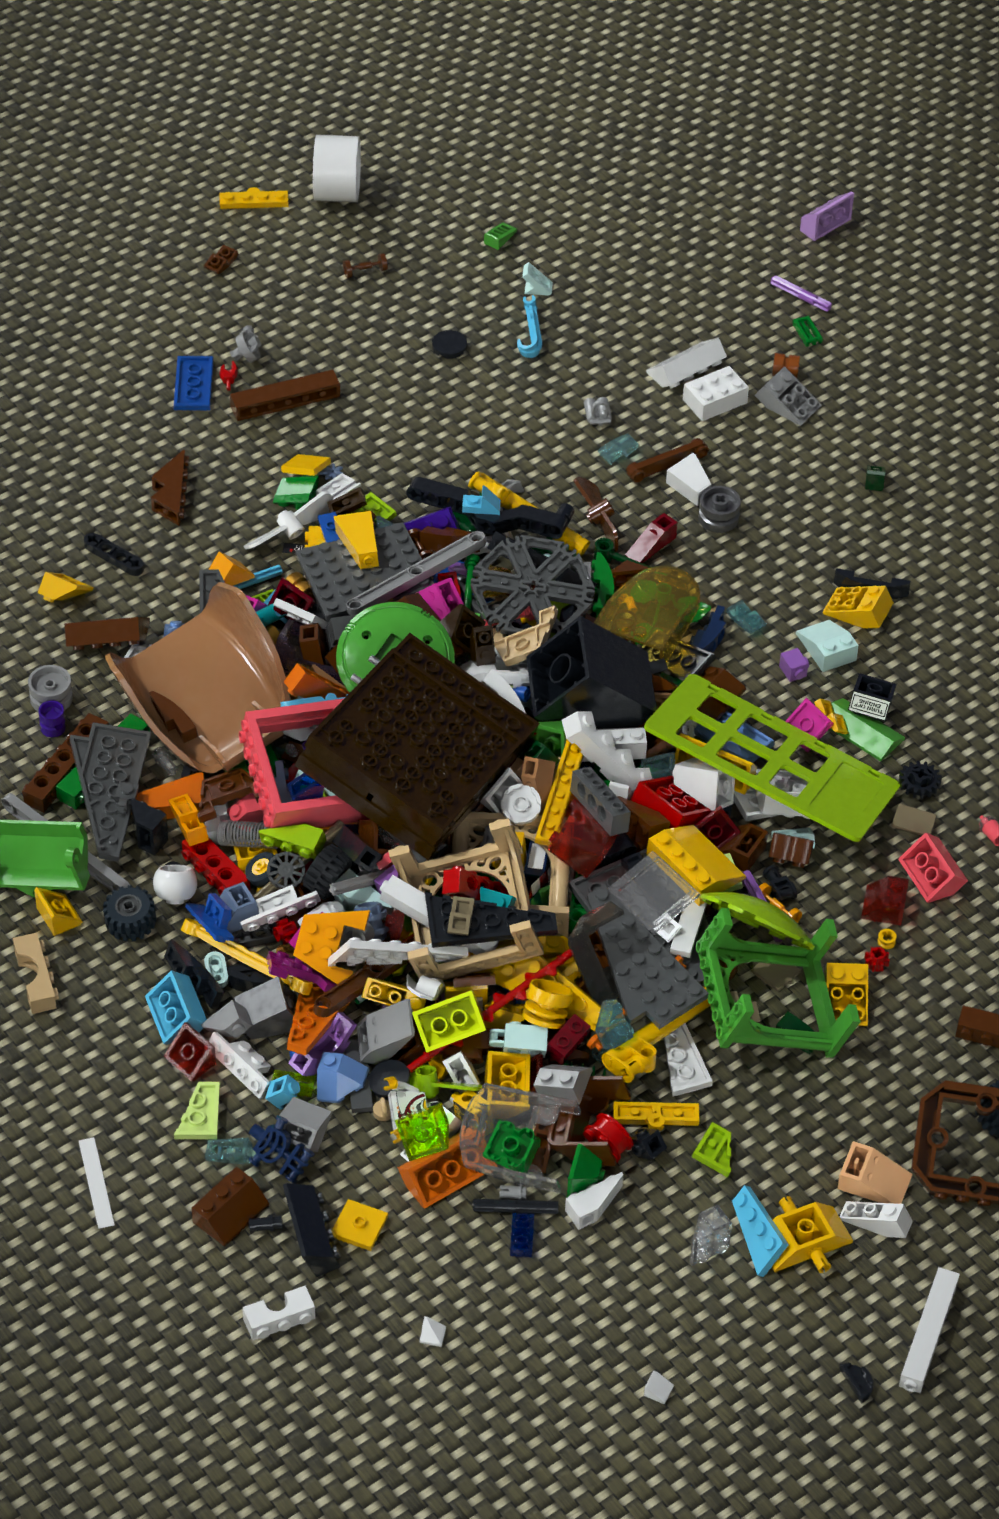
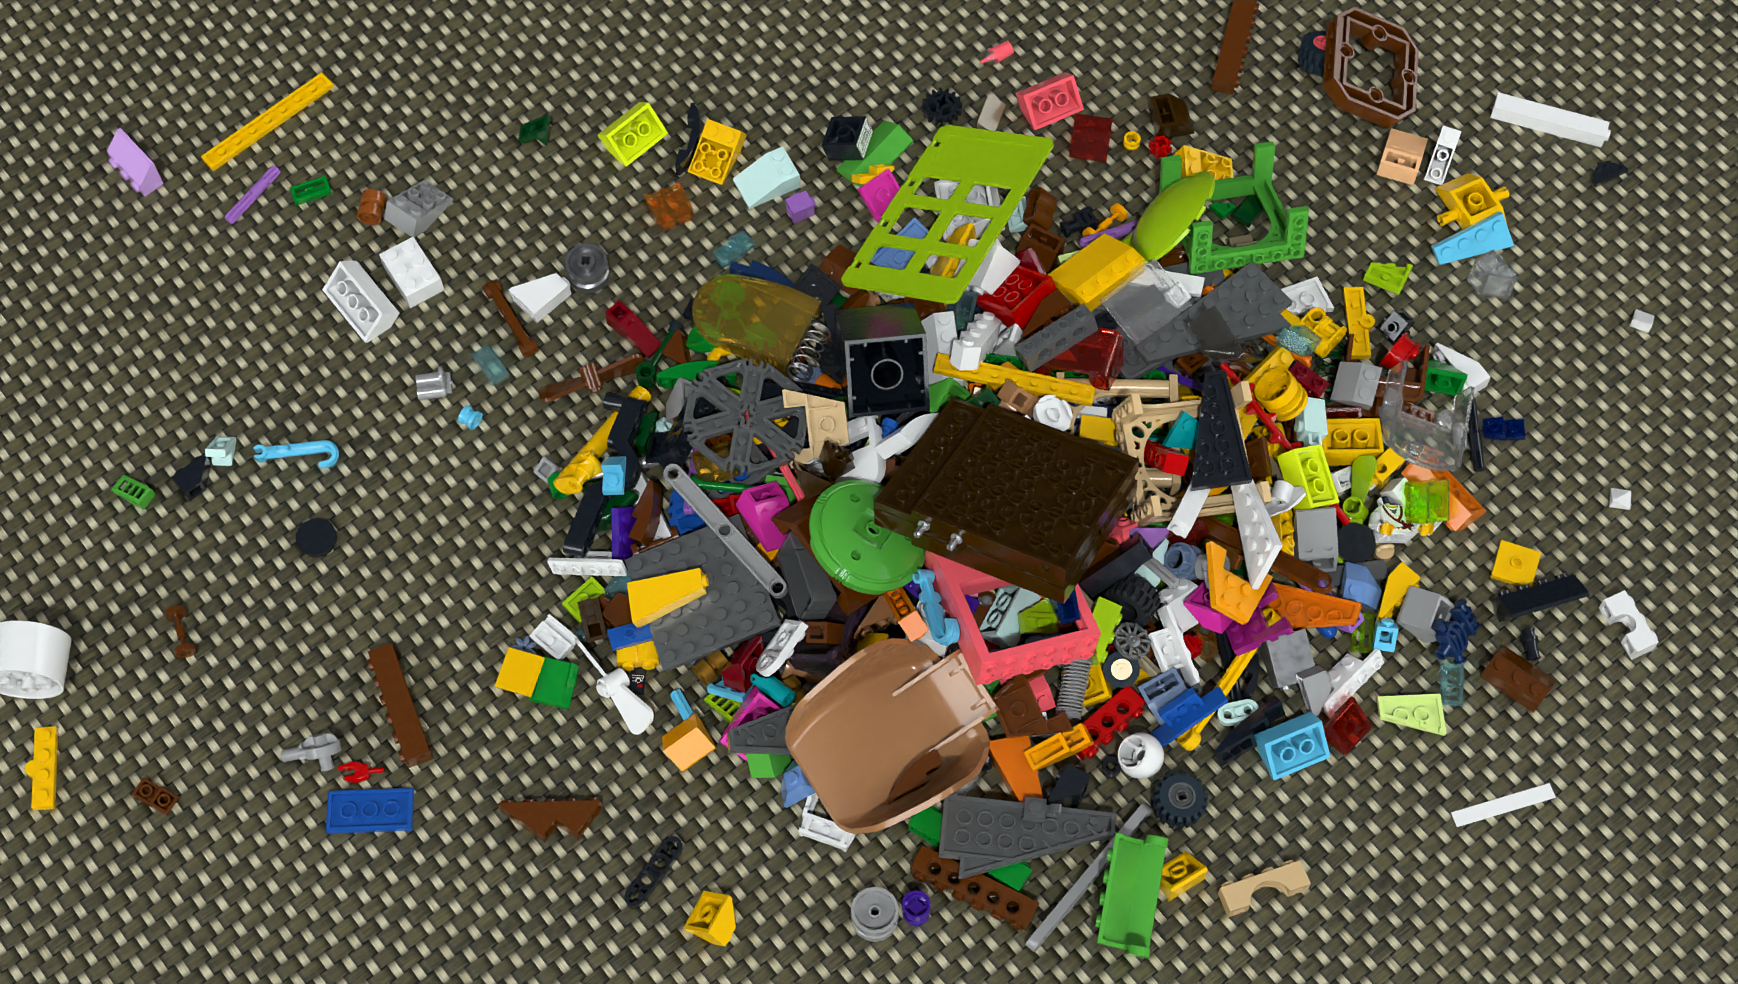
camera: 90 degrees left, 15 degrees up
reddish brown slope [64,617,150,650] -> none
dark tan slope [447,896,475,936] -> none
green slope [482,1120,541,1176] -> none
none -> black slope [171,453,211,502]
none -> yellow tile [201,72,334,171]
none -> medium azure wheel [458,405,483,430]
none -> white bracket [547,551,628,576]
none -> neon yellow slope [598,102,668,167]
none -> clear orange plate [644,182,694,230]
none -> dark brown slope [1149,93,1195,138]
none -> green tile [1209,202,1236,221]
none -> yellow slope [1375,562,1421,624]

